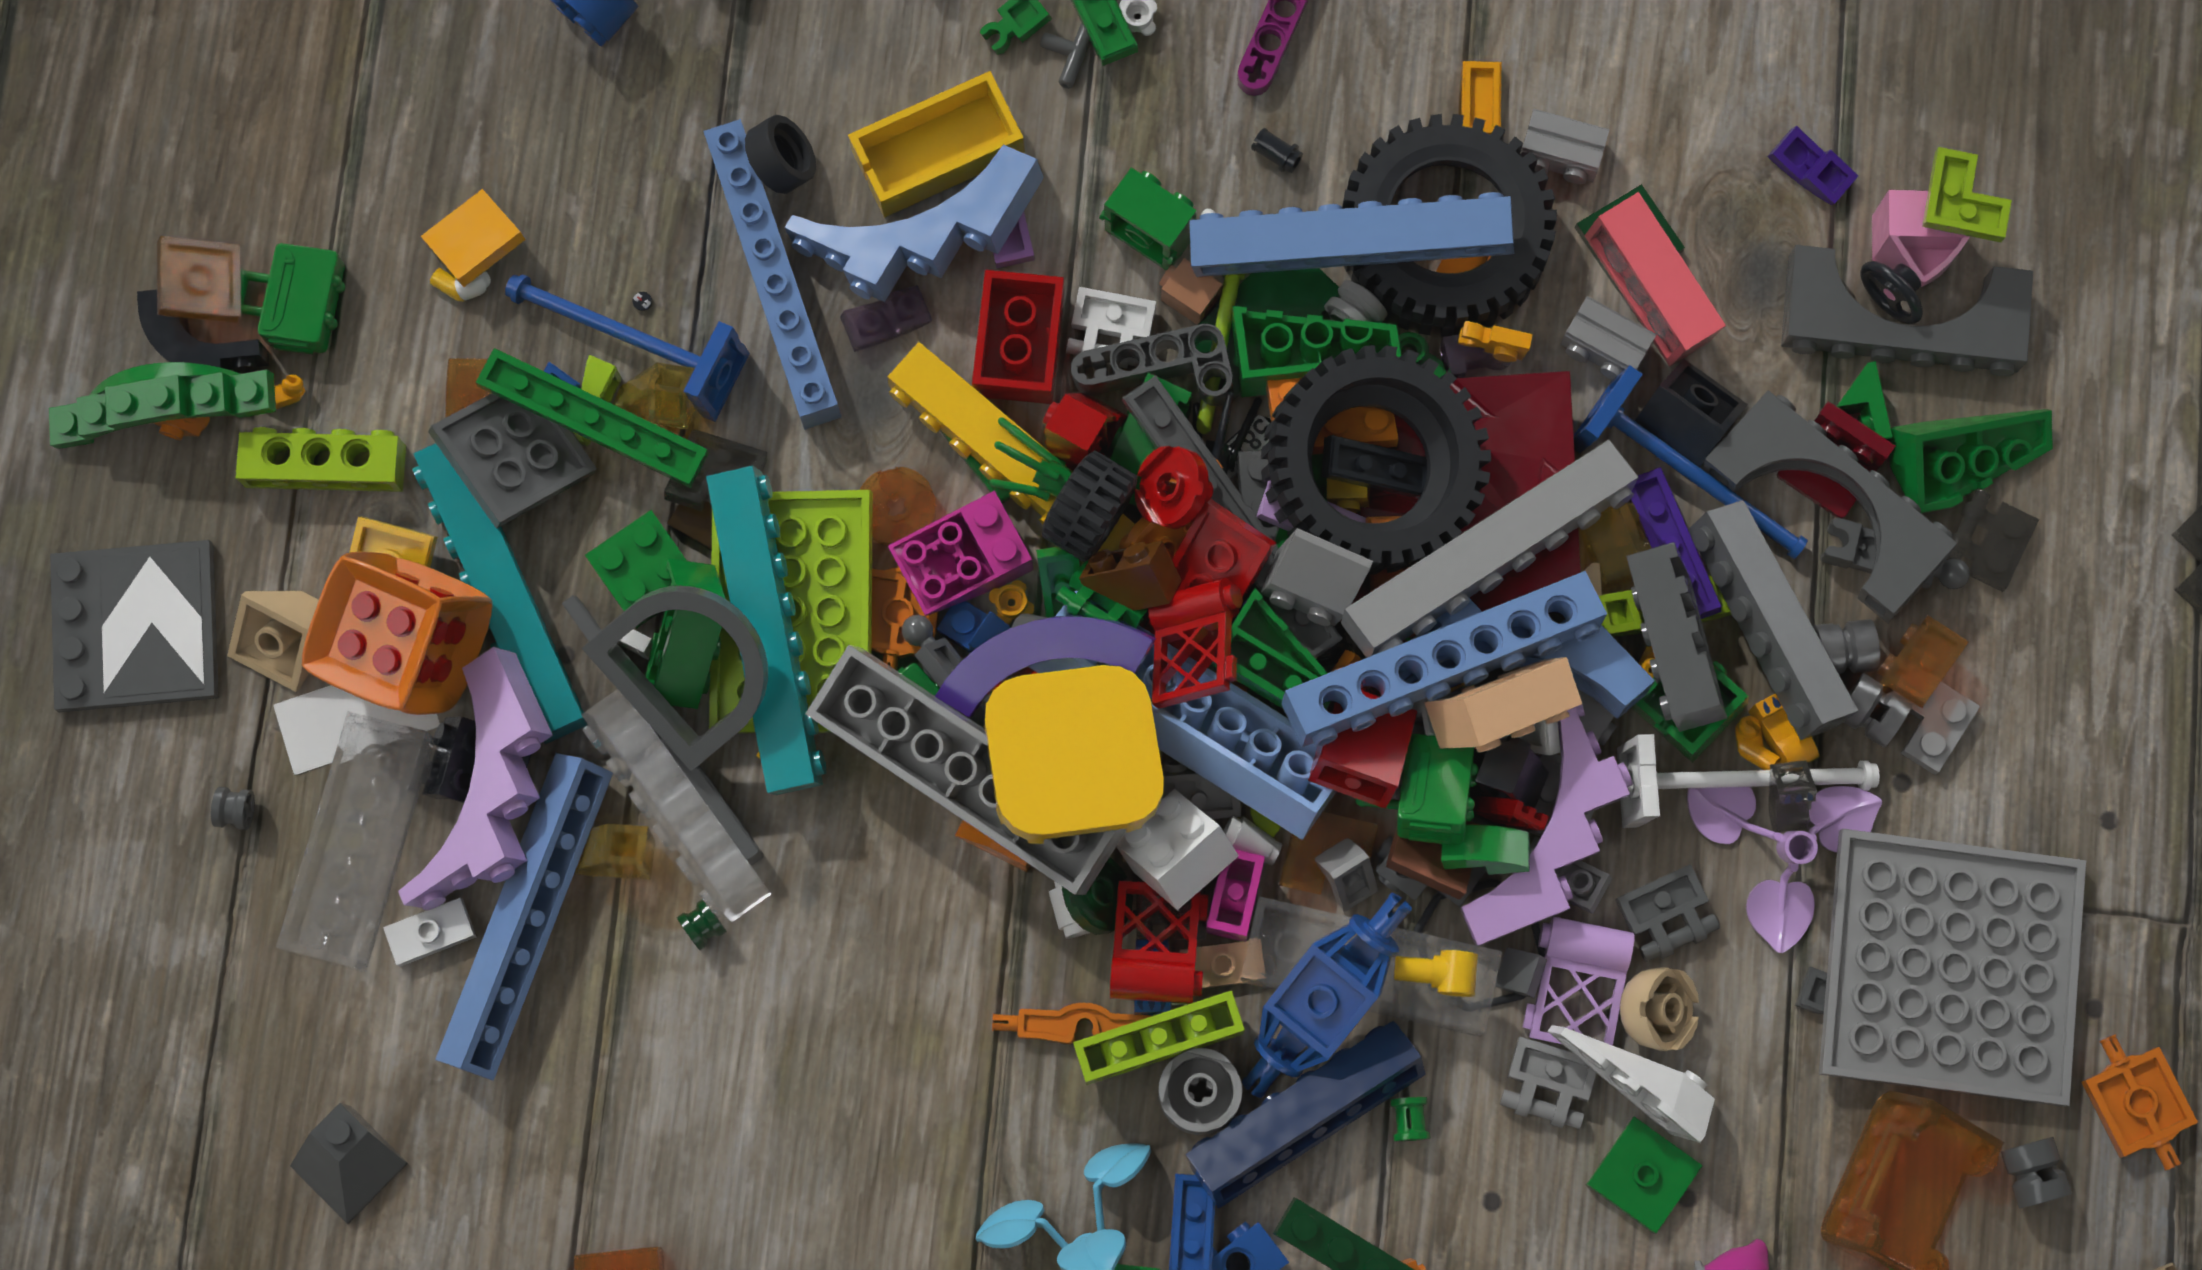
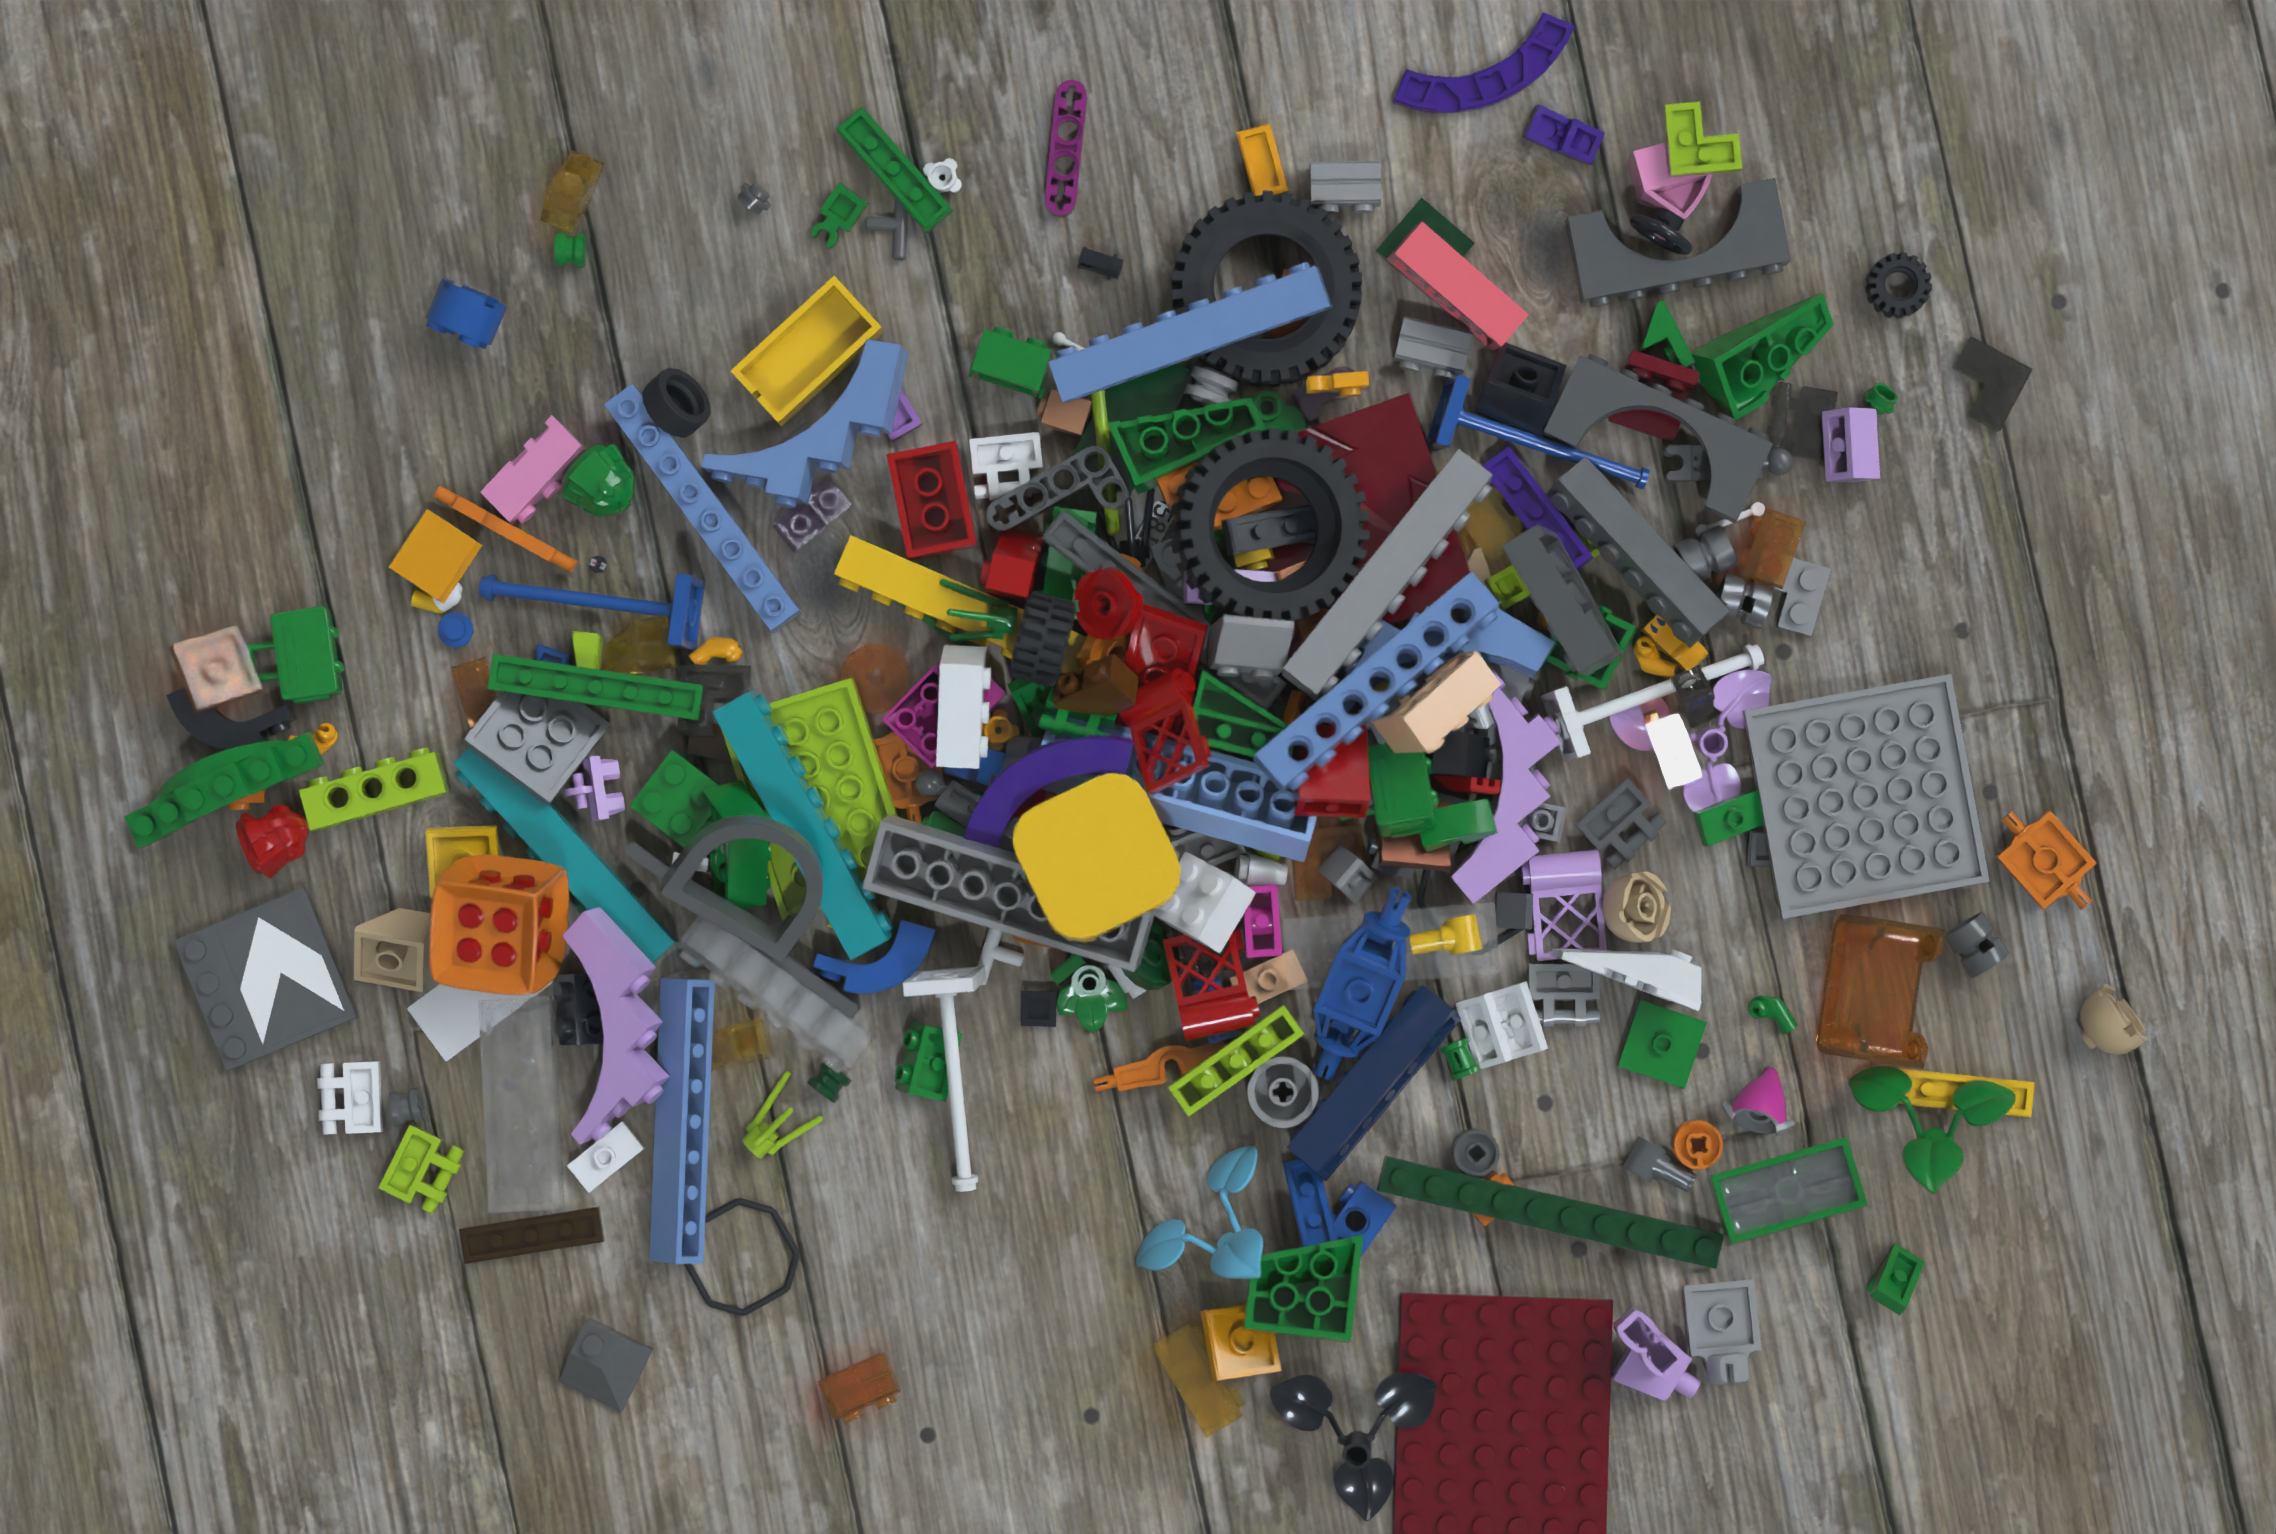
camera: 15 degrees left, 10 degrees up
none -> red helmet [236,805,310,879]
none -> white plate [317,1061,383,1135]
none -> lime plate [379,1124,465,1214]
none -> orange piece [434,485,578,574]
none -> blue plate [438,612,474,648]
none -> dark brown tile [459,1206,605,1264]
none -> bright pink wedge [480,415,587,525]
none -> green helmet [562,444,635,517]
none -> lavender hips [564,755,625,822]
none -> black piece [684,1198,800,1316]
none -> light orange arm [688,636,743,669]
none -> lime plant [742,1071,823,1159]
none -> blue arch [813,919,936,993]
none -> green bracket [895,1021,963,1102]
none -> white tile [903,966,986,1192]
none -> white wedge [936,645,991,769]
none -> white piece [977,928,1024,985]
none -> black tile [1021,991,1057,1027]
none -> green tile [1050,954,1085,985]
none -> green plate [1057,963,1127,1033]
none -> dark purple tile [1393,12,1576,114]
none -> dark grey wheel [1451,1128,1500,1176]
none -> white slope [1455,981,1548,1069]
none -> bracket [1643,709,1702,789]
none -> green plate [1693,789,1763,846]
none -> white hinge [1696,502,1765,537]
none -> green arm [1748,995,1798,1035]
none -> lavender brick [1822,407,1880,483]
none -> green plate [1864,383,1898,415]
none -> black tyre [1865,252,1932,319]

